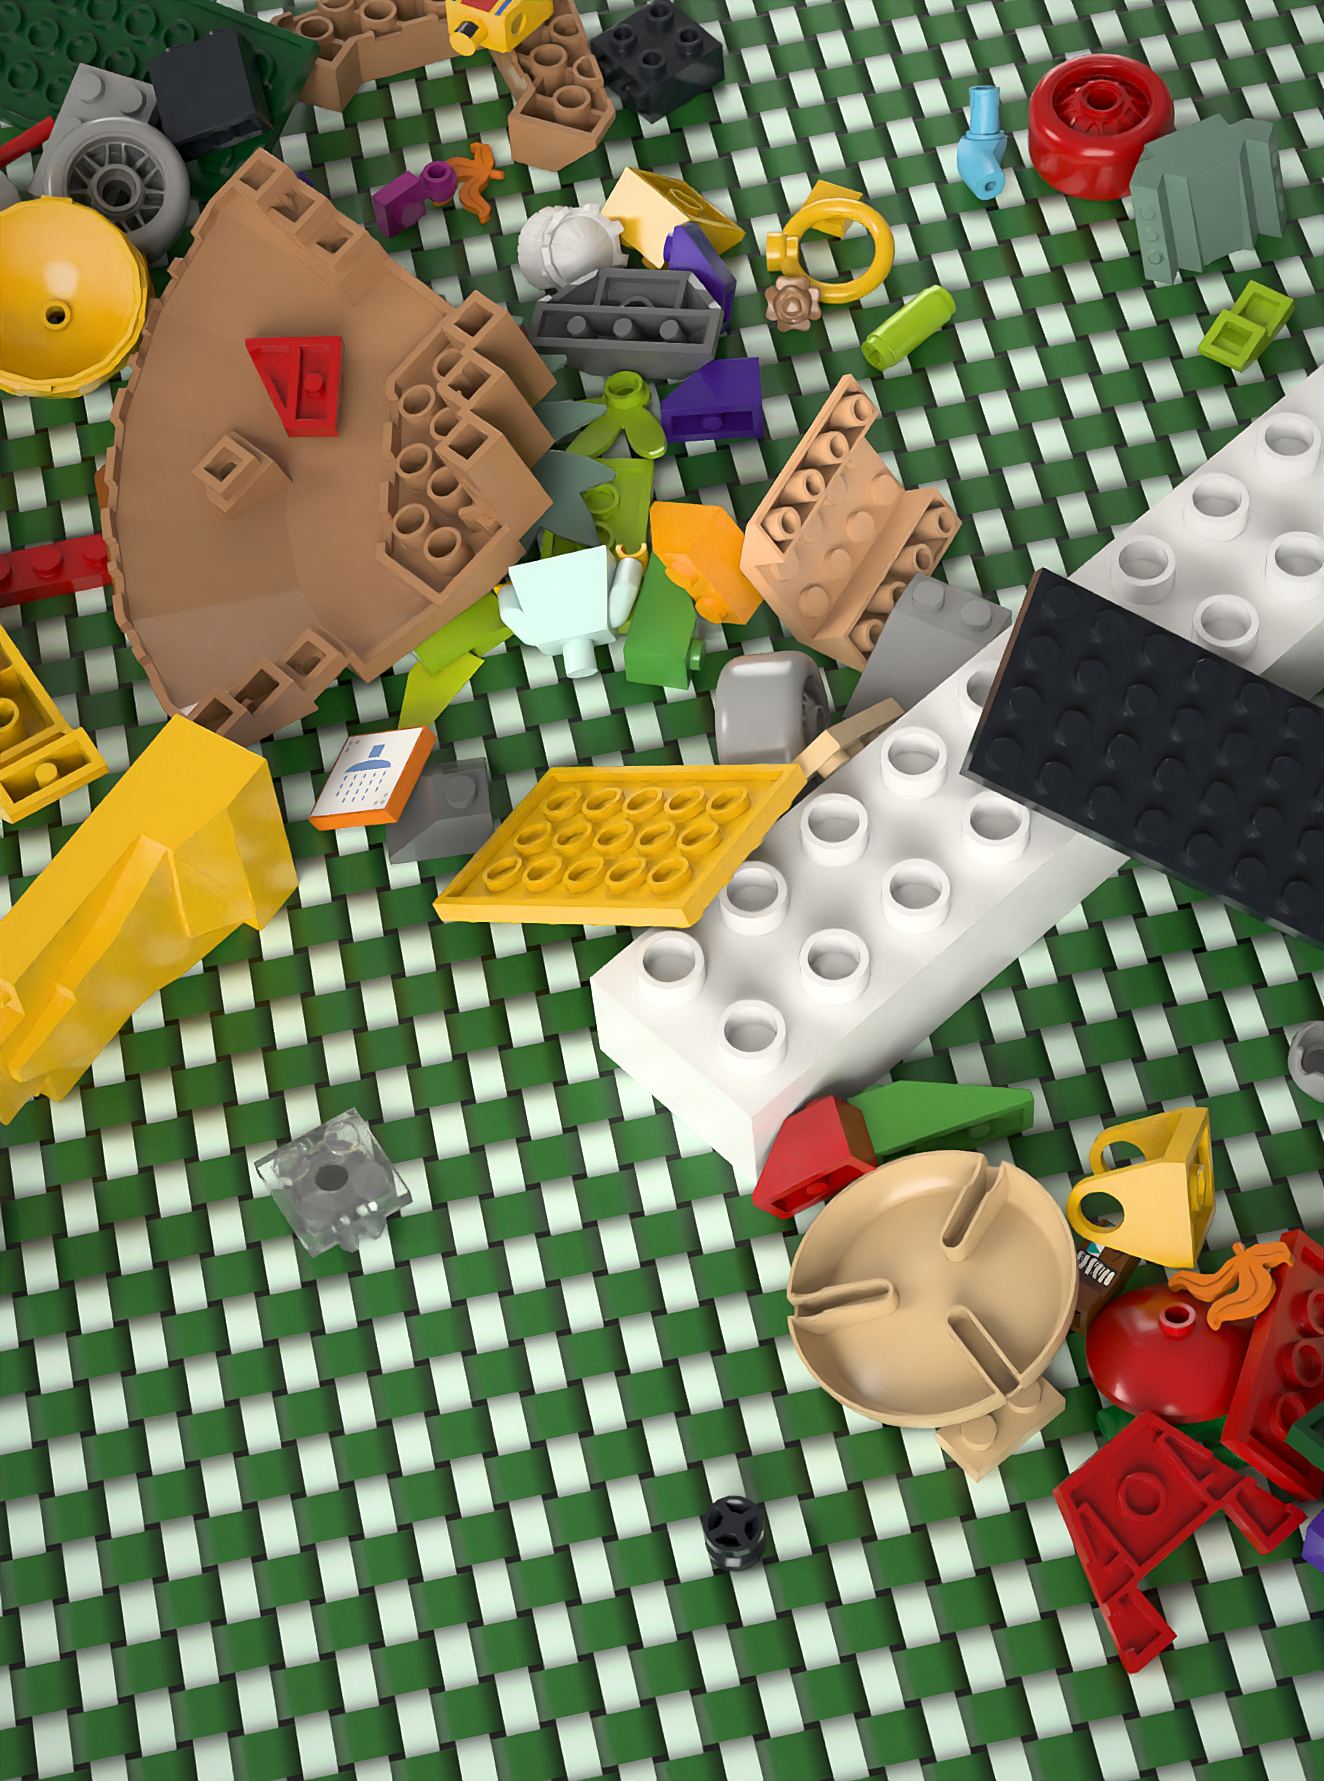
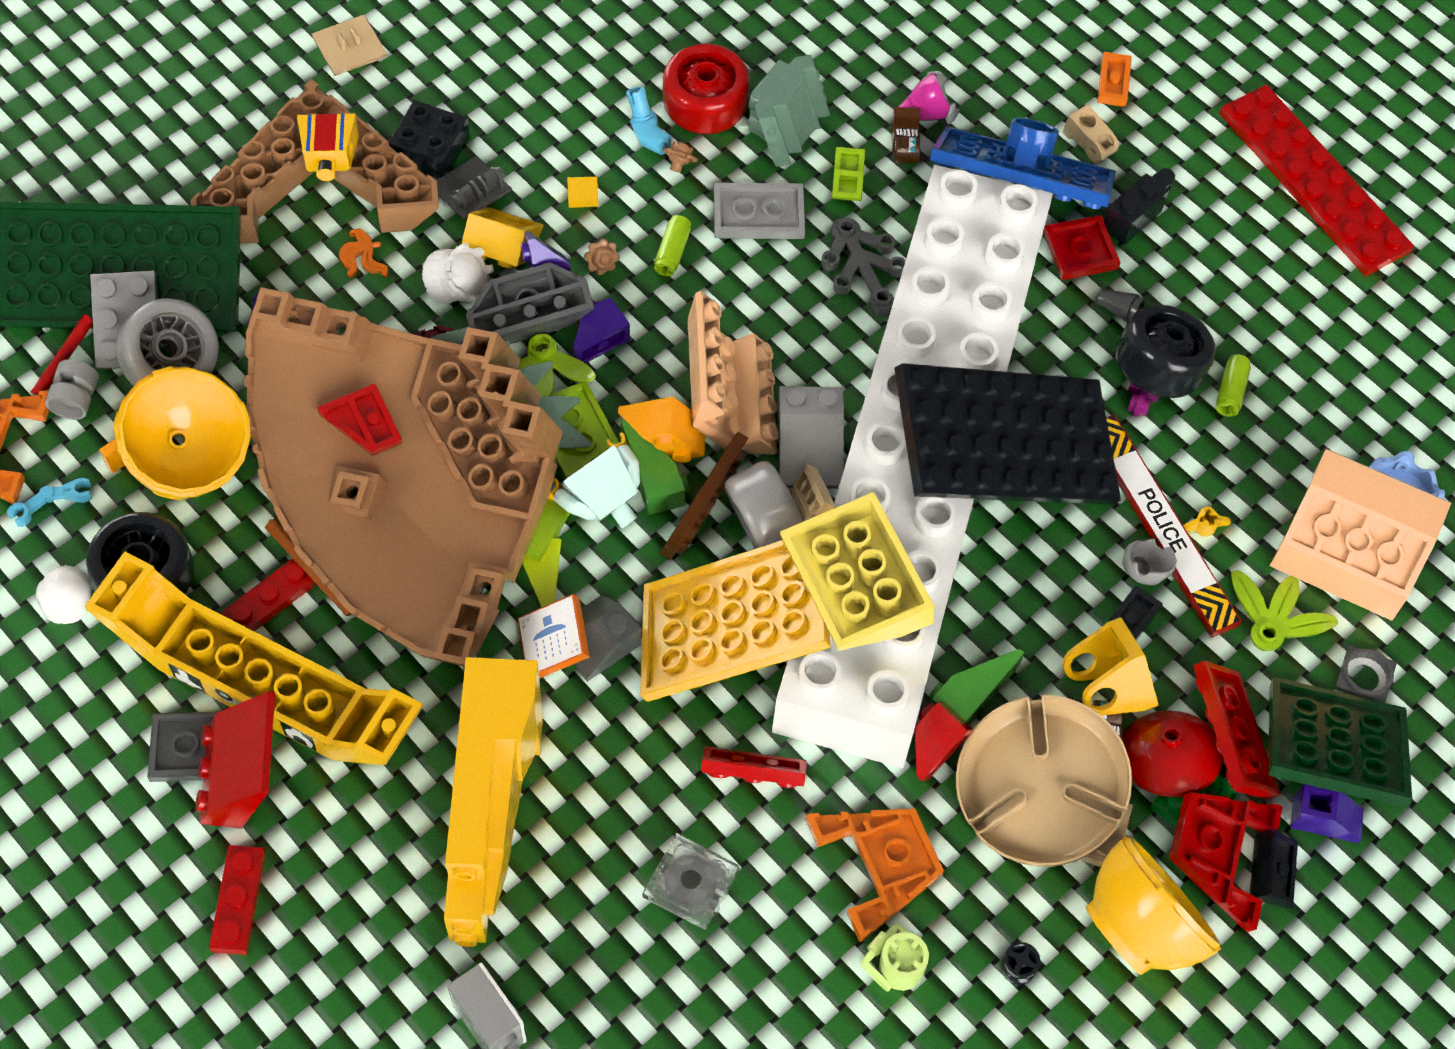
camera: 40 degrees left, 5 degrees up
black brick [147,26,273,163] -> none
magenta plate [372,161,458,239] -> none
yellow piece [766,198,895,304] -> none
orange piece [1168,1241,1295,1330] -> none
none -> dark grey hinge [436,156,512,220]
none -> reddish brown plate [659,432,749,560]
none -> medium nougat plant [662,141,698,173]
none -> red plate [701,746,807,788]
none -> light grey plate [714,183,805,239]
none -> light yellow slope [780,492,935,651]
none -> orange wing [805,809,944,942]
none -> dark grey plant [821,217,906,317]
none -> yellowish green piece [860,924,929,992]
none -> yellow piece [1086,835,1222,975]
none -> black plate [1107,585,1163,641]
none -> black slope [1250,830,1298,908]

